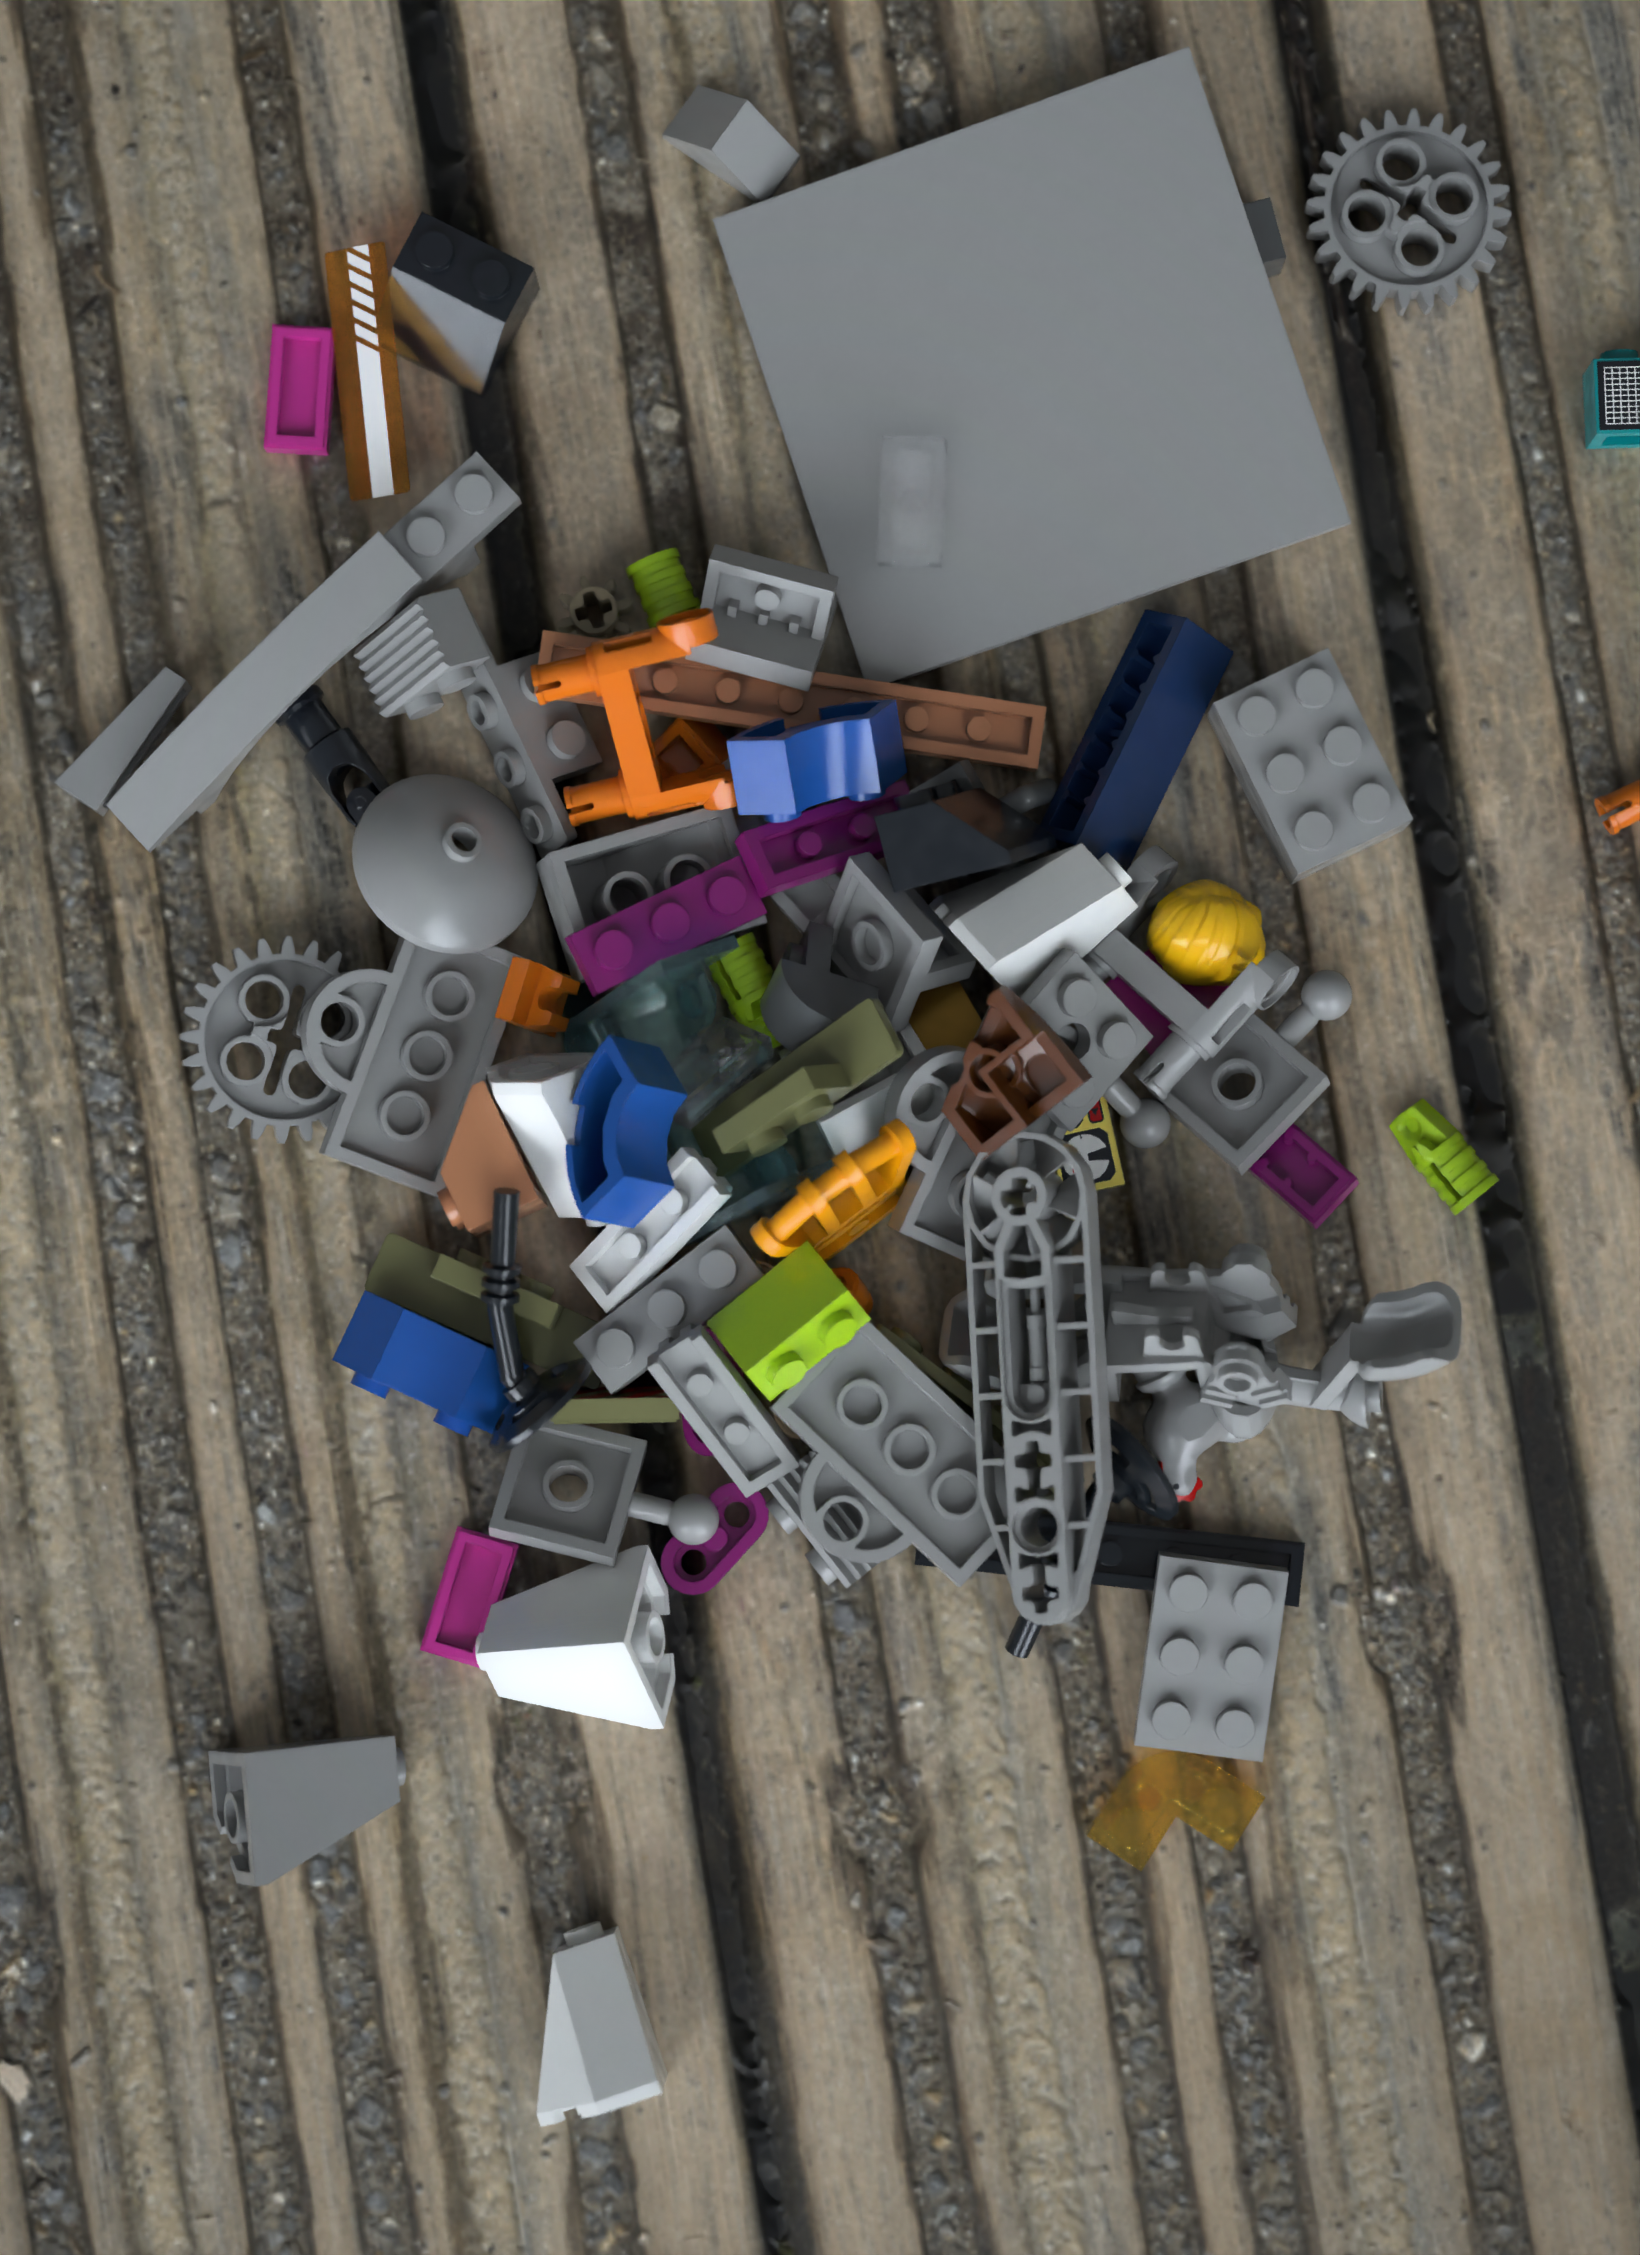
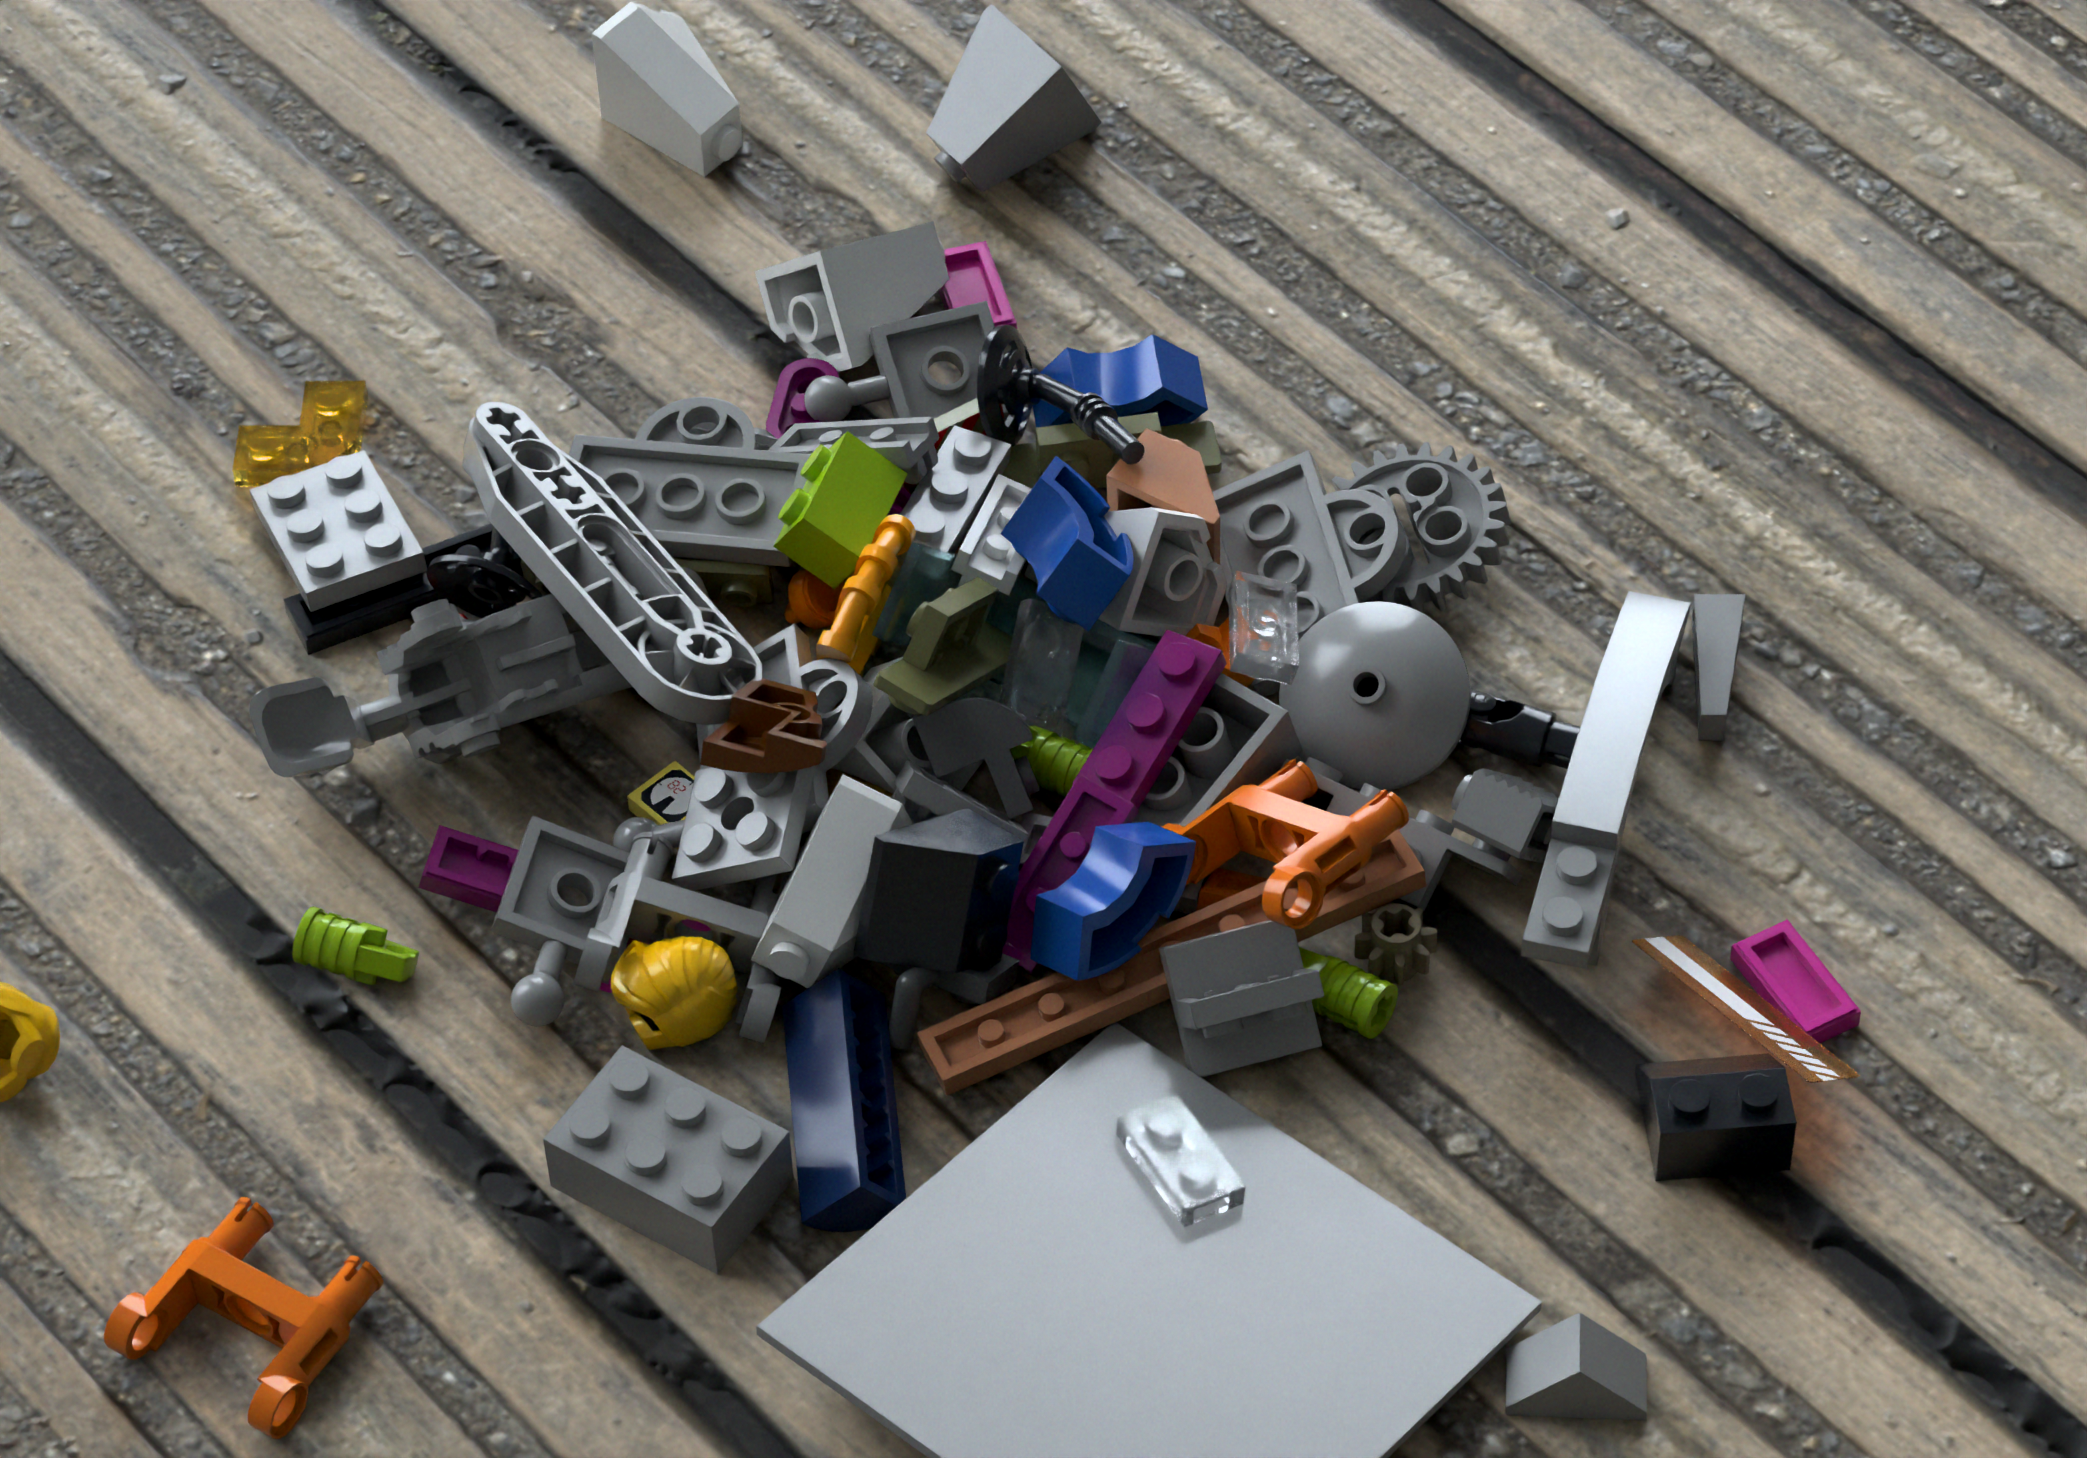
camera: 145 degrees right, 35 degrees down
none -> clear plate [1229,570,1299,685]

